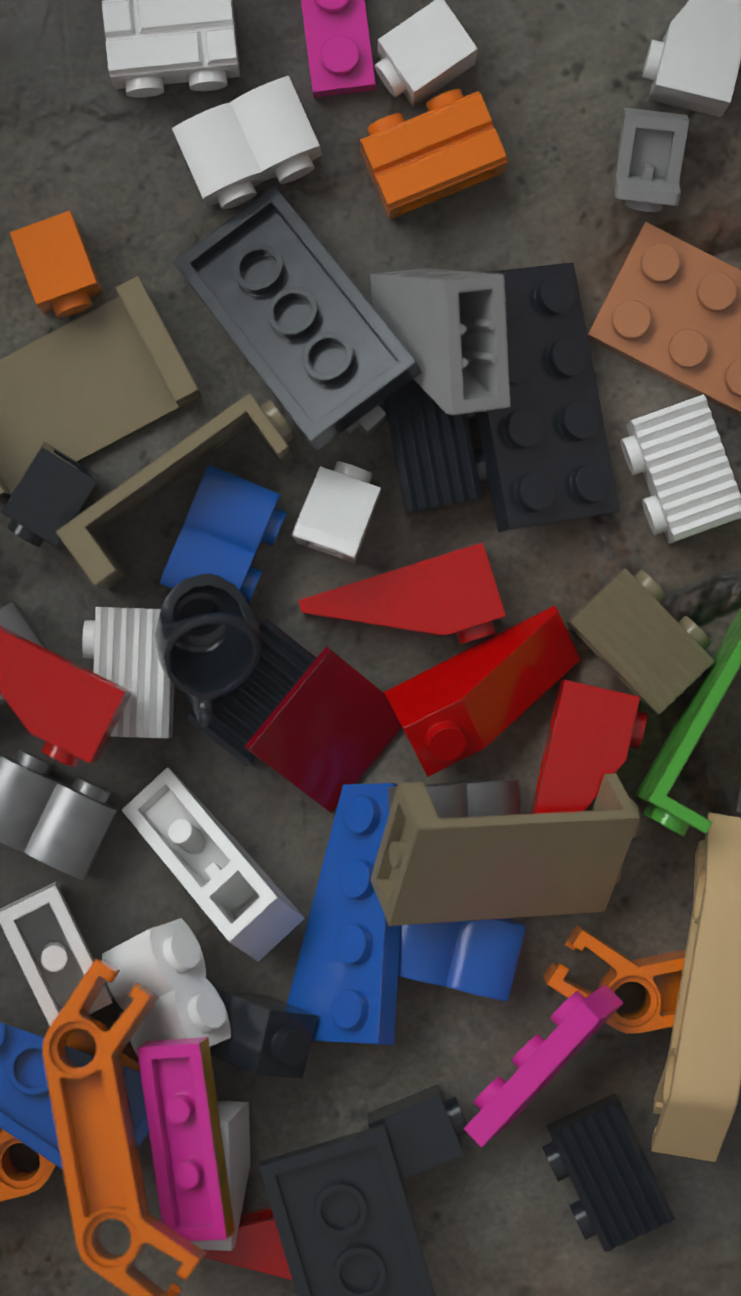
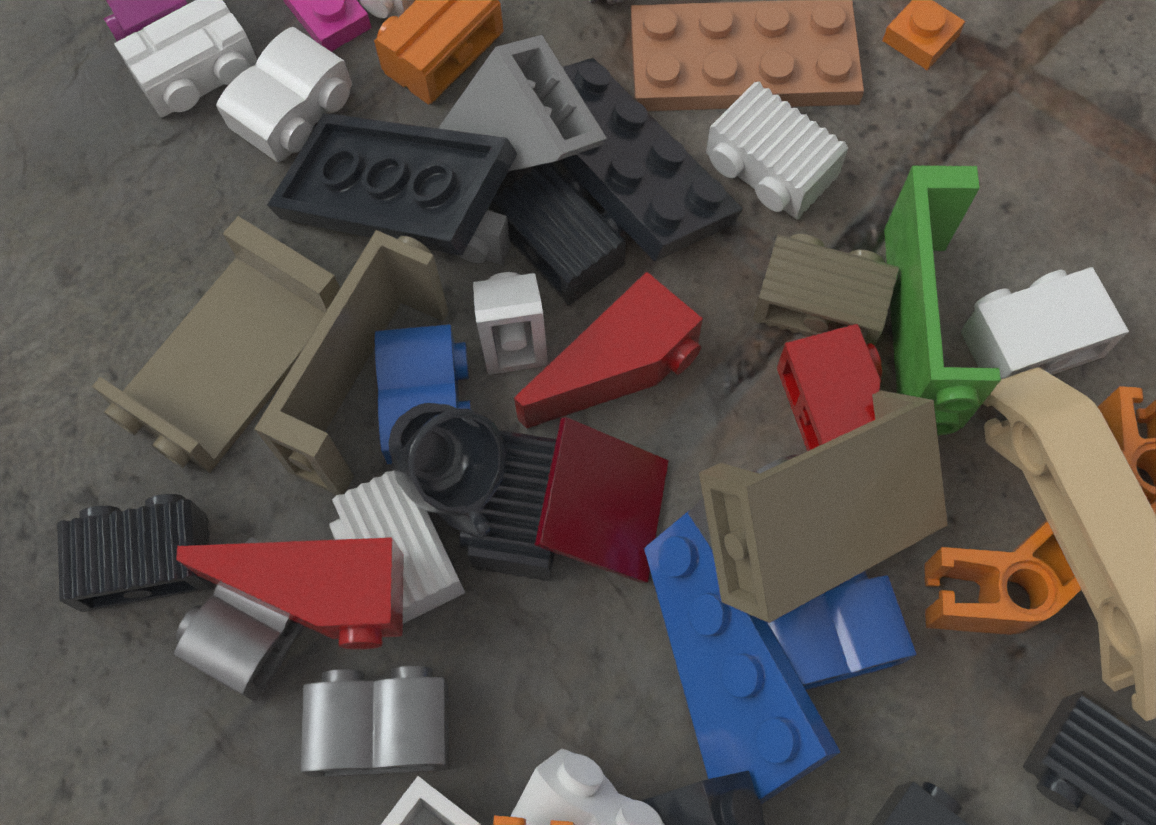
camera: 25 degrees left, 20 degrees down
black brick [1,441,98,547] -> none
orange brick [9,210,103,318] -> none
white slope [121,767,305,962] -> none
red slope [384,605,580,777] -> none
dark pink plate [464,984,624,1148] -> none

